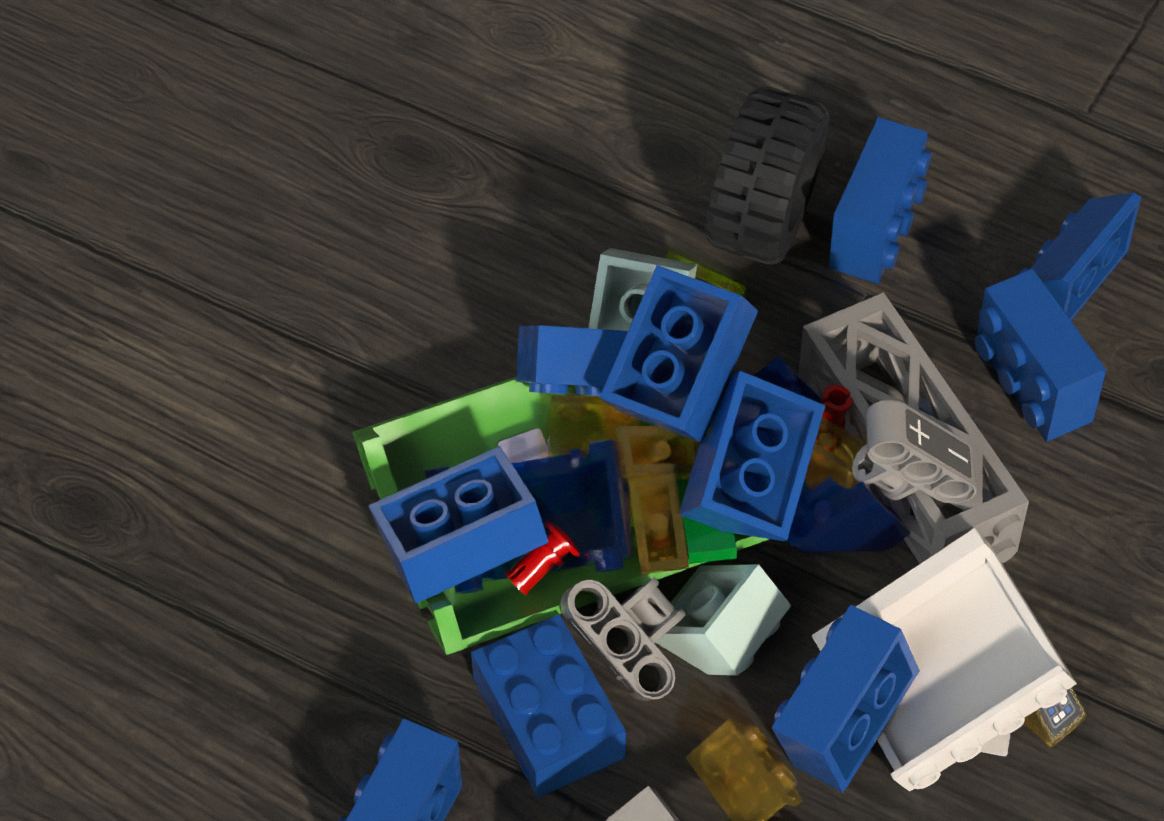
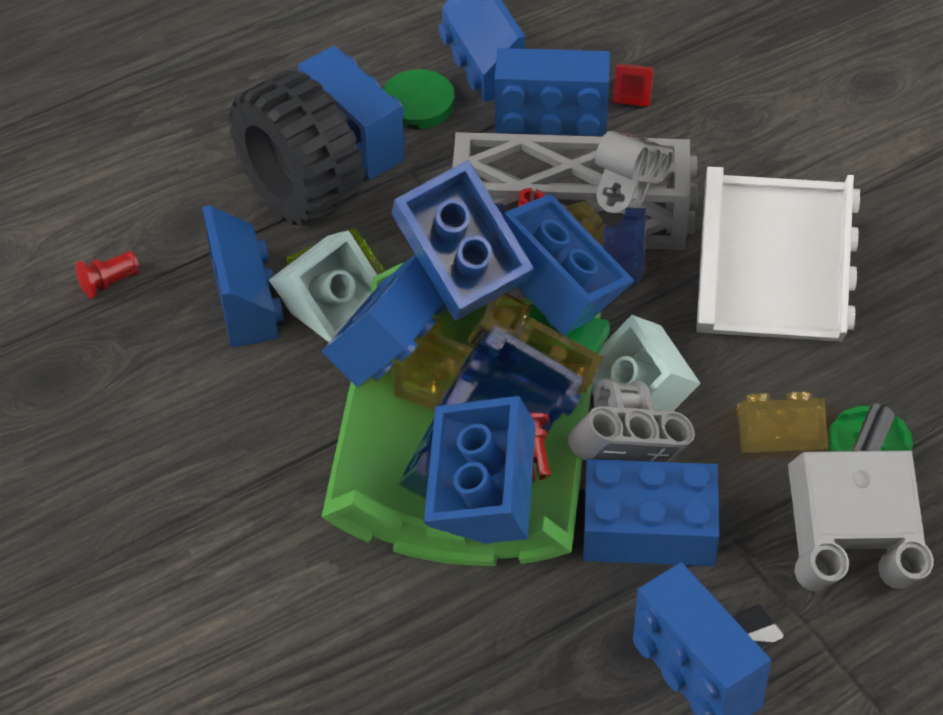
camera: 60 degrees left, 5 degrees down
white sticker [498,428,552,474] -> none
blue brick [772,605,920,793] -> none
none -> red pin [75,250,140,299]
none -> blue slope [202,205,284,348]
none -> green tile [383,69,455,129]
none -> red tile [613,64,654,107]

